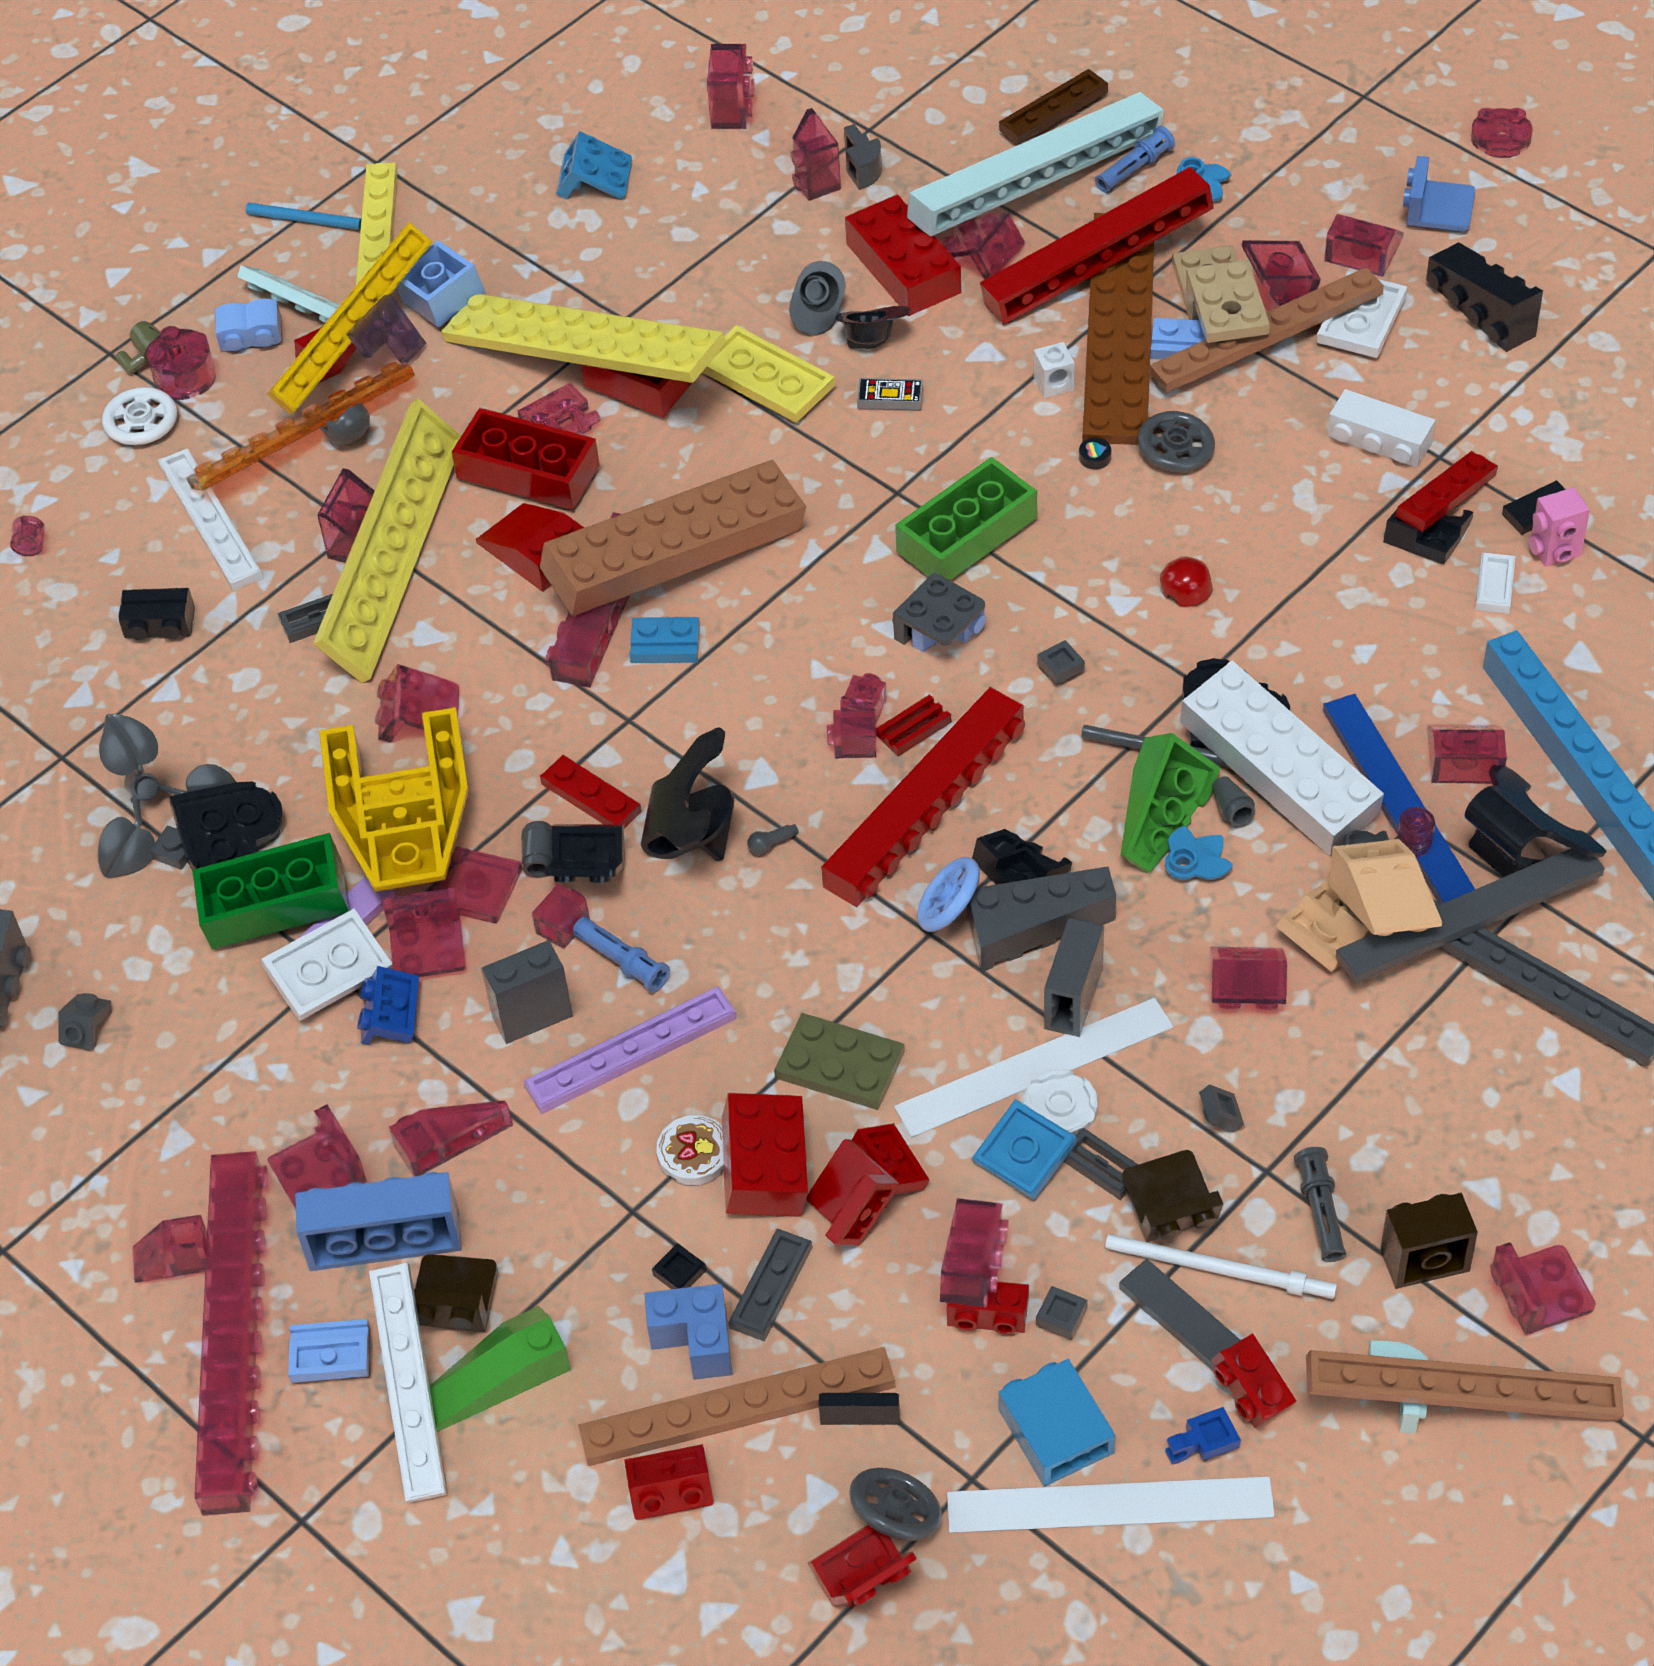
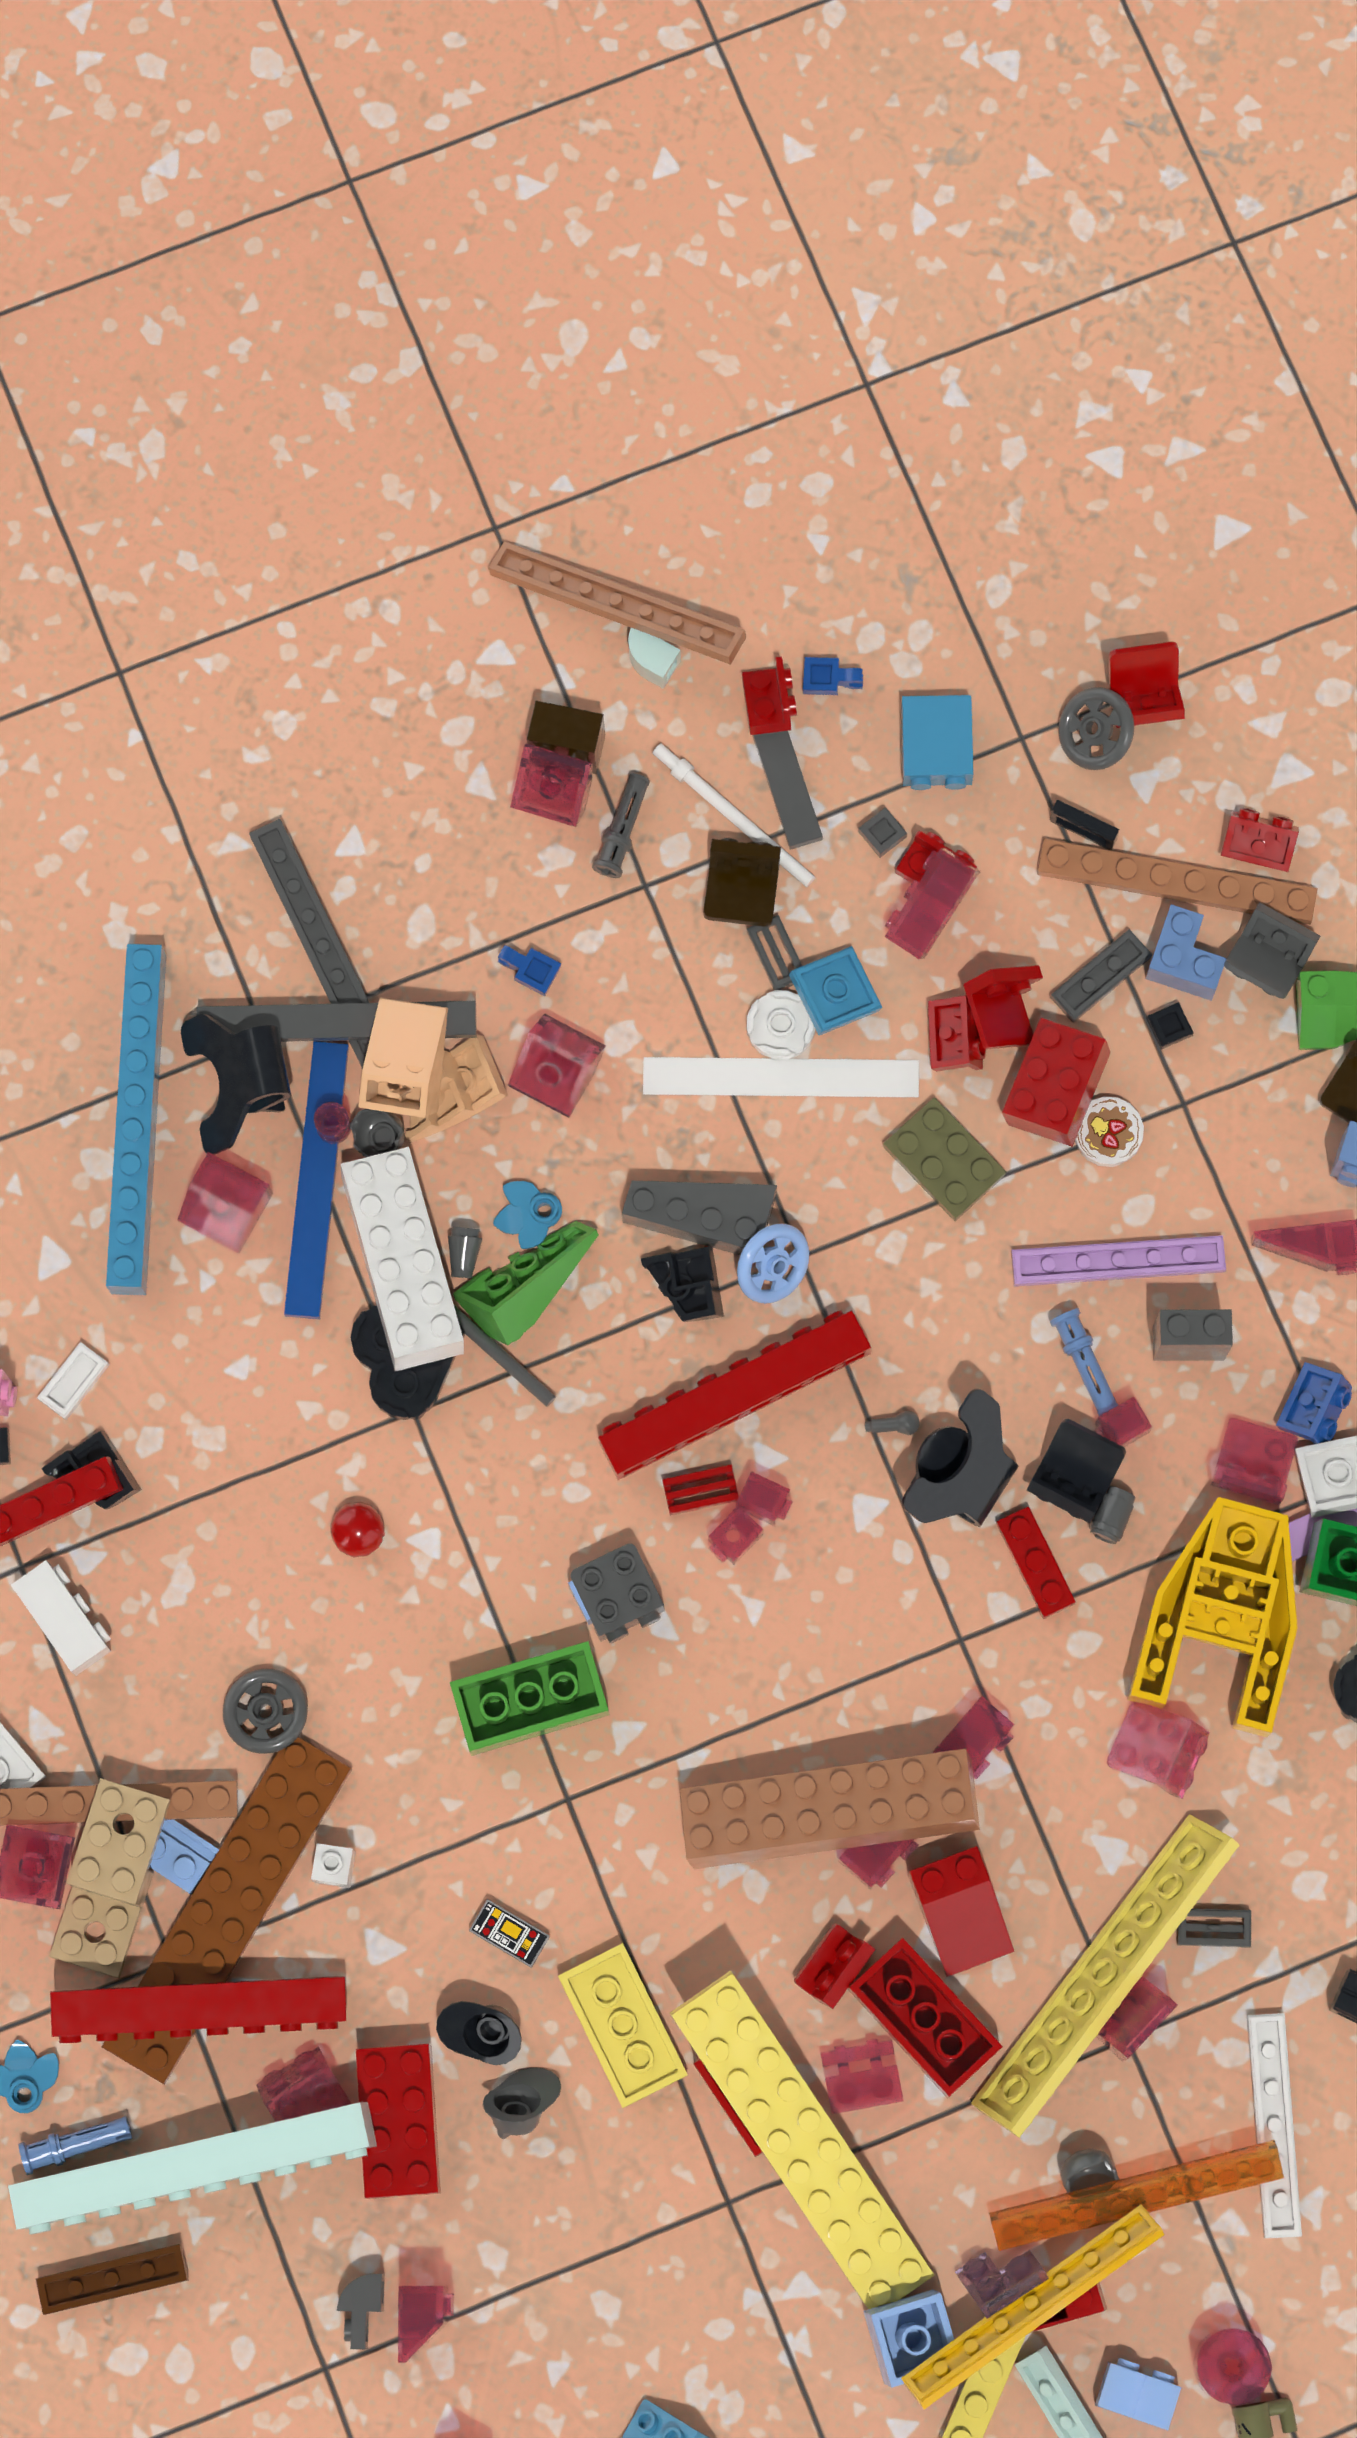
camera: 155 degrees left, 25 degrees up
white plate [102,387,177,445] -> none
clear pink plate [430,846,523,924] -> none
dark azure plate [629,617,700,663] -> none
white sticker [947,1476,1275,1533] -> none
dark grey plate [1037,640,1085,685] -> none
dark grey brick [1044,918,1104,1037] -> none
black tile [1079,438,1111,469] -> none
dark grey plate [1199,1084,1244,1132] -> none
clear pink bracket [1490,1242,1596,1335] -> none
none -> blue plate [498,945,561,996]
none -> clear pink slope [510,744,592,827]
none -> red bracket [794,1924,876,2009]
none -> dark grey bracket [1224,902,1321,999]

